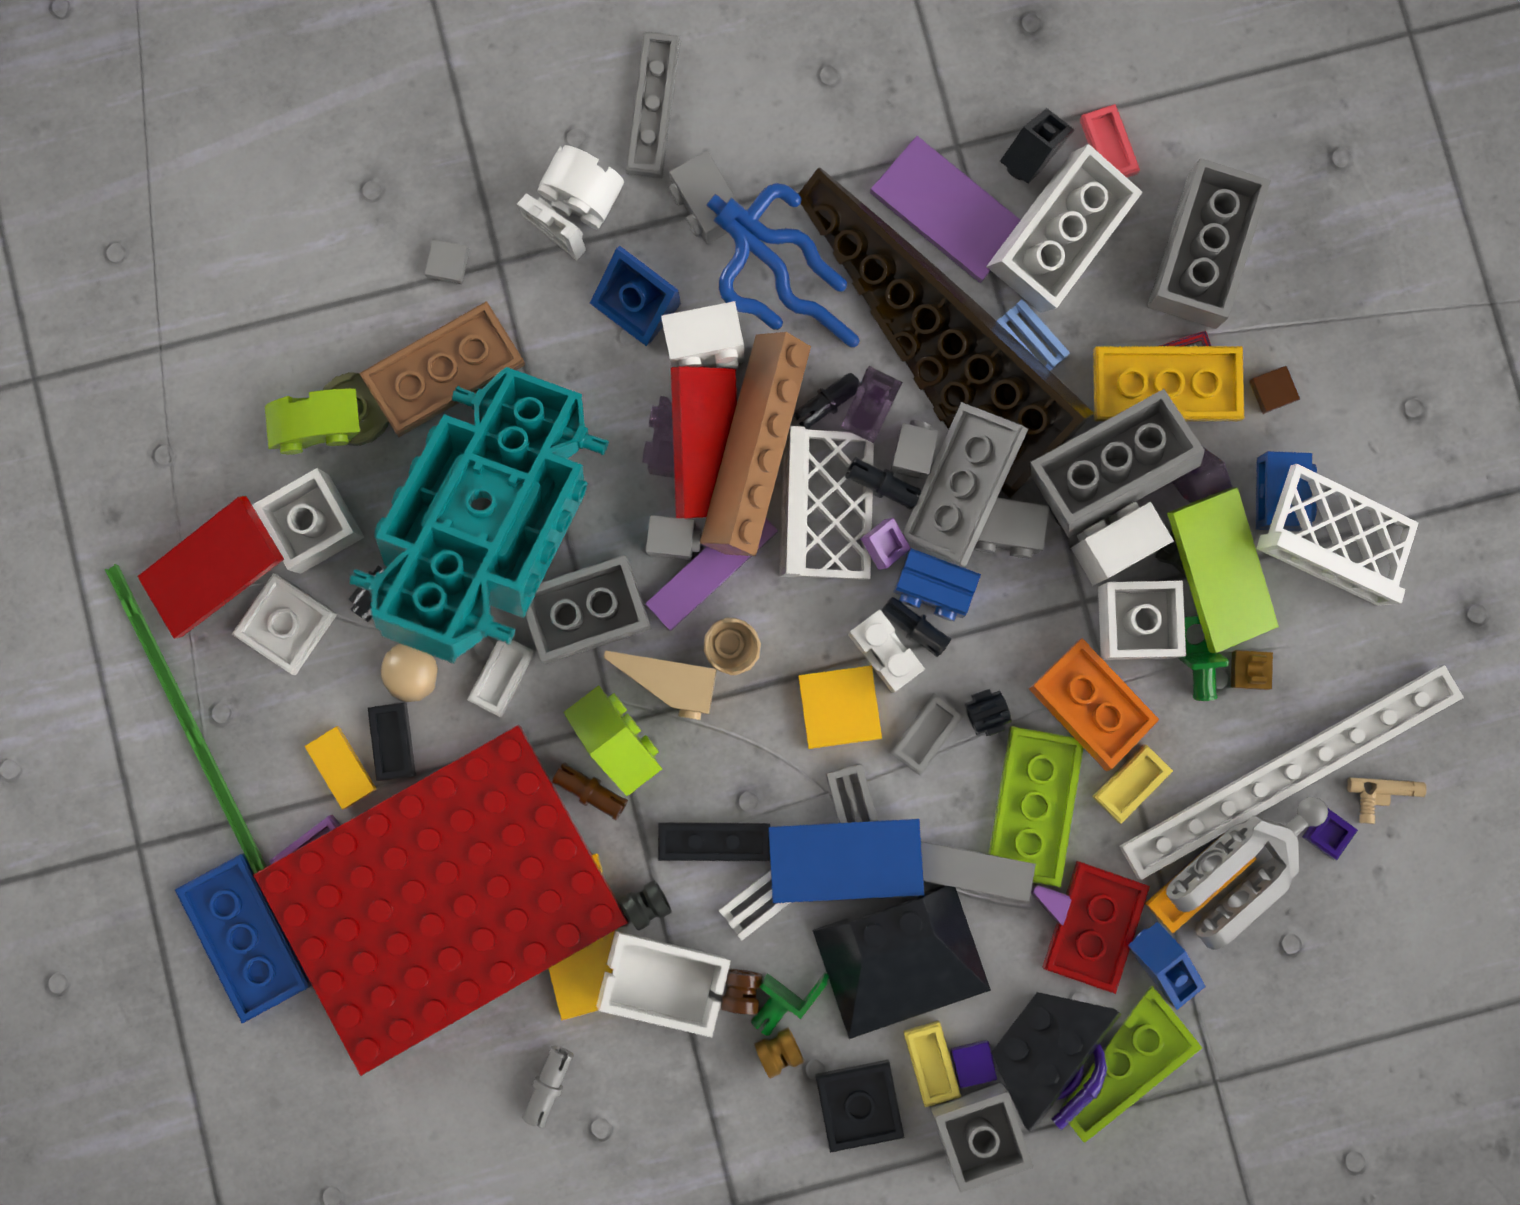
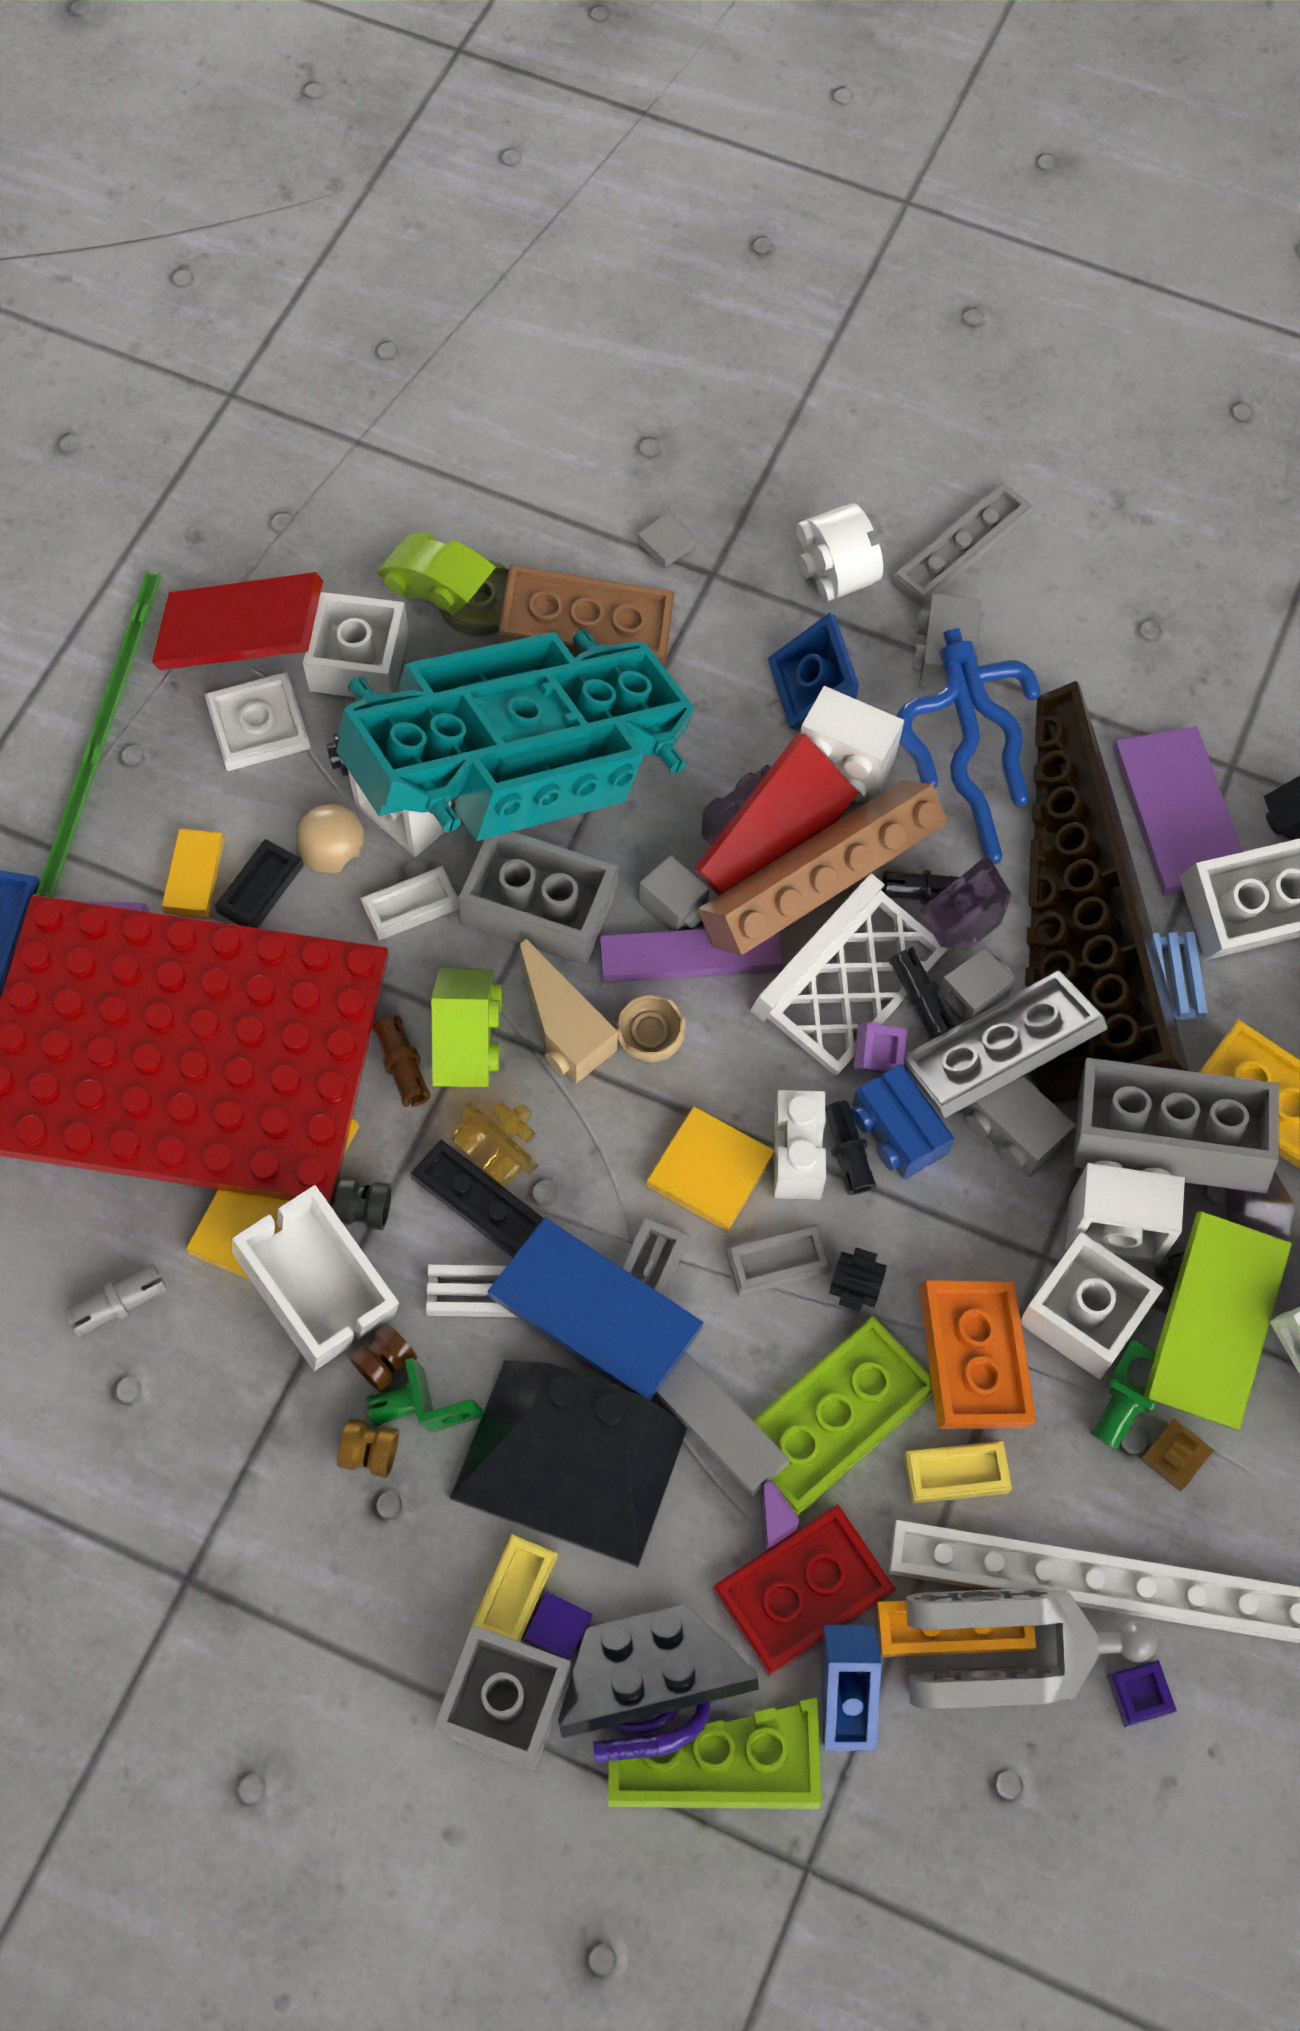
camera: 35 degrees right, 20 degrees down
white wing [517,193,586,260] -> none
black tile [815,1059,904,1153] -> none
tan hose [1347,777,1427,824] -> none
none -> clear yellow hips [451,1101,539,1187]

